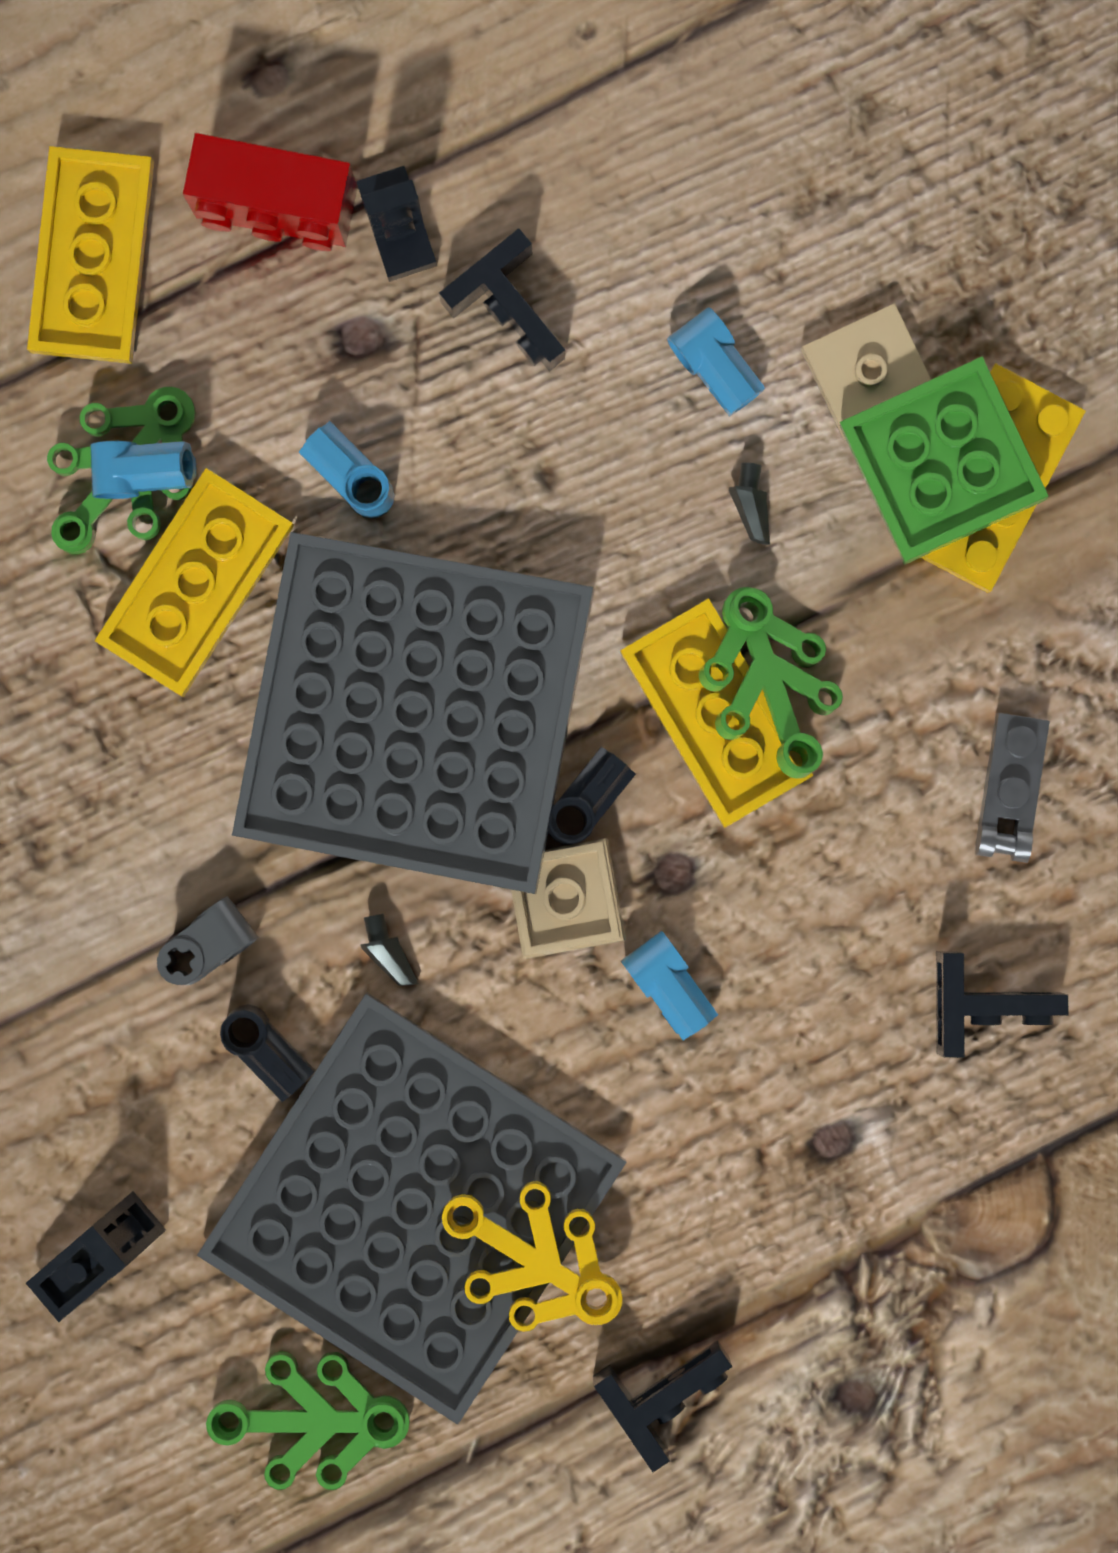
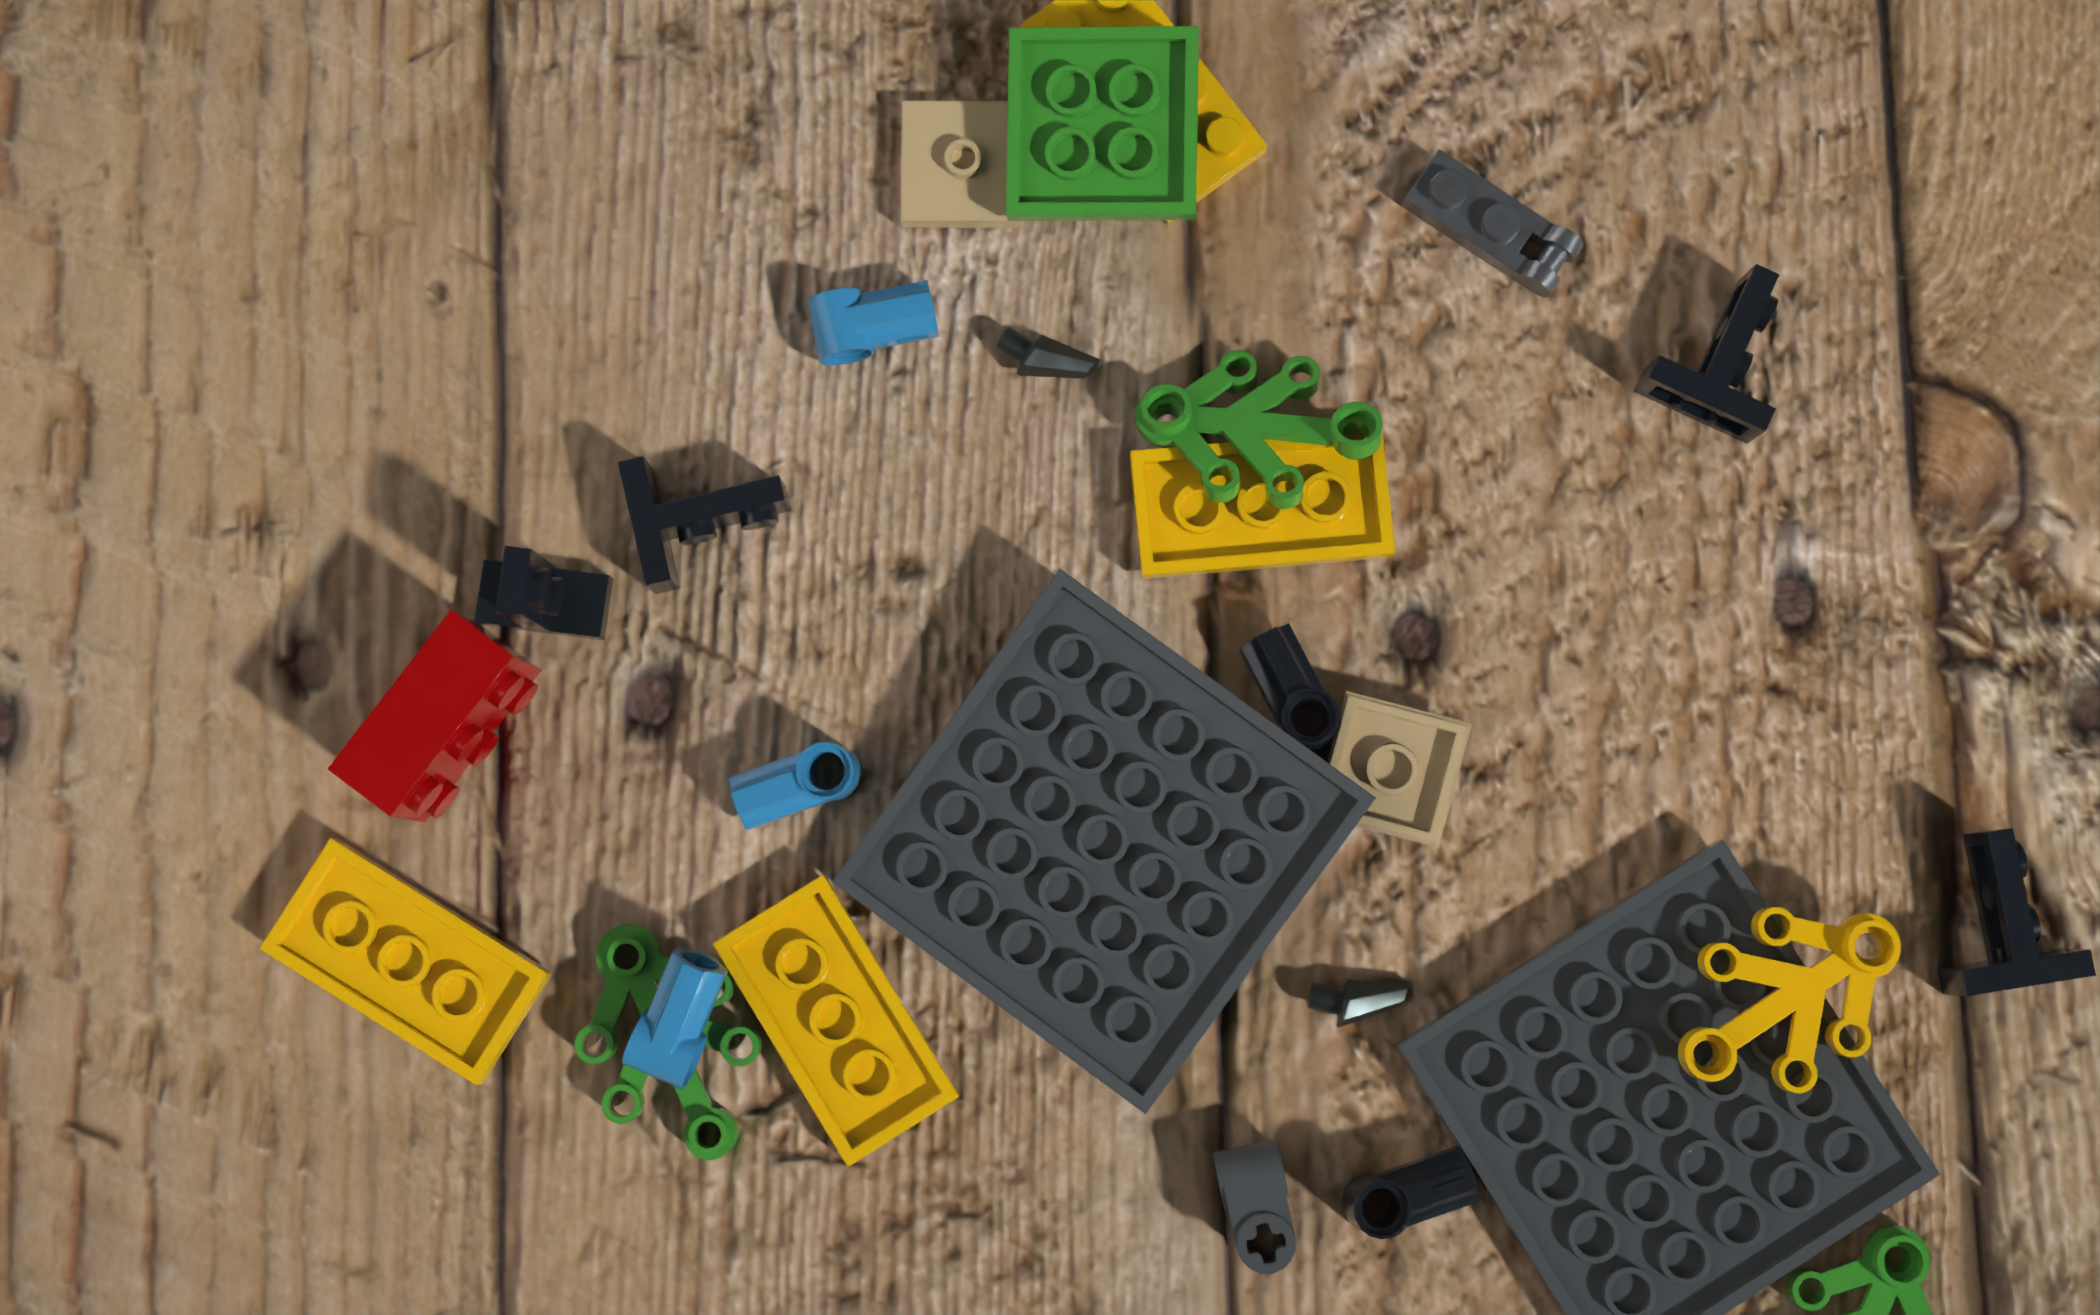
camera: 60 degrees left, 5 degrees down
dark azure piece [621,931,718,1040] -> none

